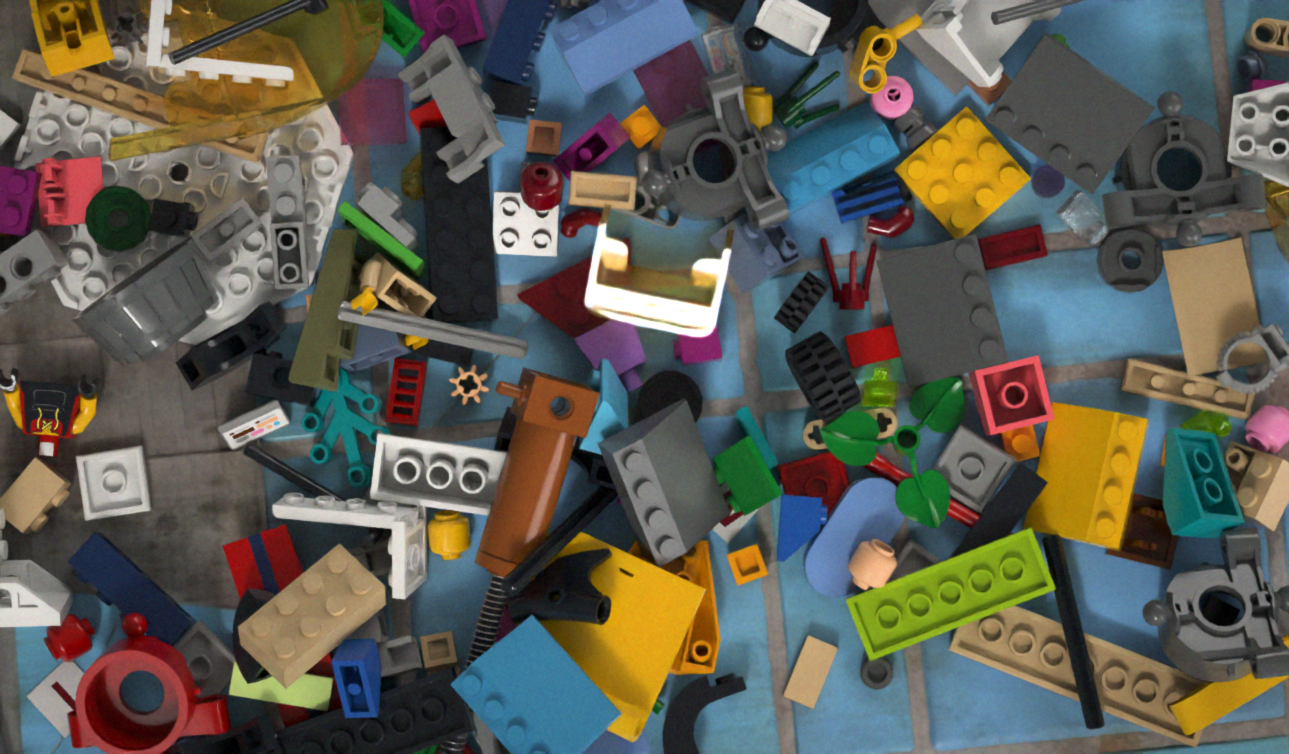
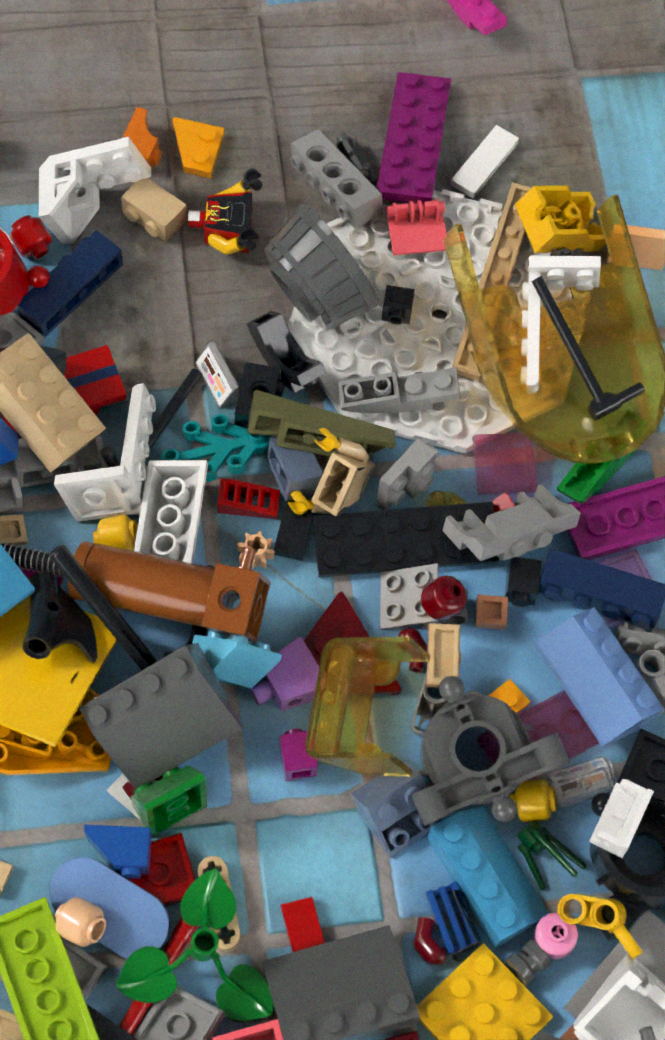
camera: 80 degrees right, 20 degrees down
white tile [76,446,152,521] -> none
dark green tile [85,186,151,252] -> none
light grey plate [190,197,264,264] -> none
light grey axle [337,301,528,359] -> none
bright green tile [338,201,426,280] -> none
magenta slope [553,113,631,181] -> none
black tile [638,371,703,423] -> none
light orange plate [726,544,768,586] -> none
teal tile [734,405,779,470] -> none
black tyre [774,271,830,334] -> none
black tyre [785,331,861,422] -> none
dark red plant [820,237,877,310] -> none
clear neon green tile [862,368,897,407] -> none

